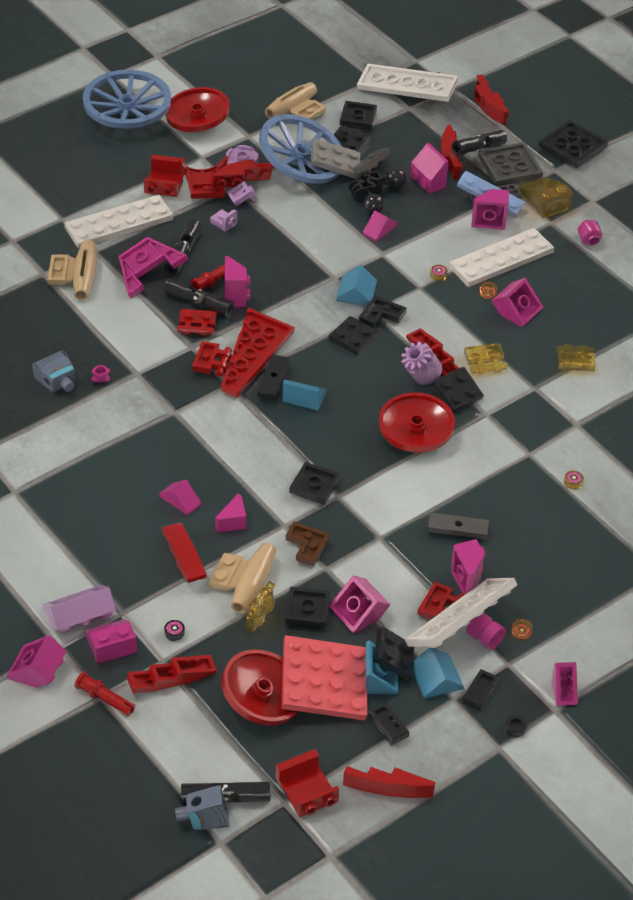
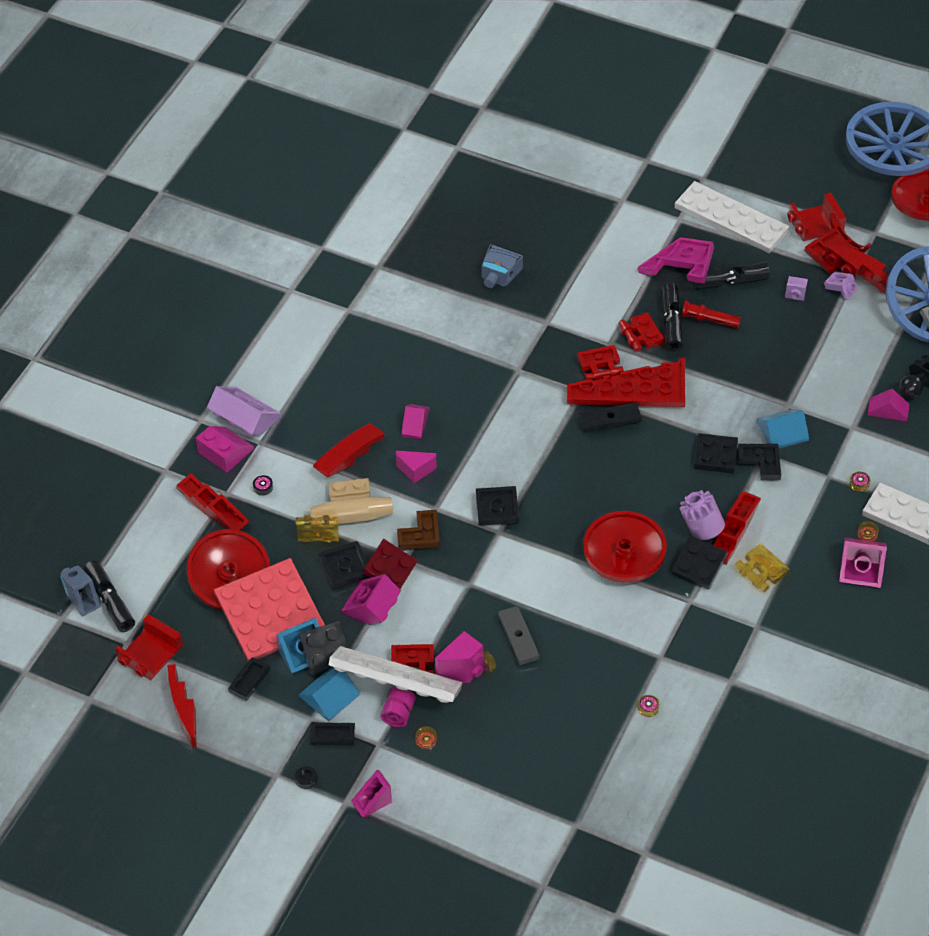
camera: 65 degrees right, 5 degrees up
dark pink slope [6,635,66,688] -> none
tan plate [47,240,97,300] -> none
red pin [74,671,136,717] -> none
dark pink plate [91,365,110,382] -> none
dark pink slope [225,256,250,307] -> none
lavender tile [226,145,259,165] -> none
dark azure slope [283,380,327,410] -> none
clear yellow plate [557,344,596,371] -> none
none -> dark red plate [362,538,418,589]

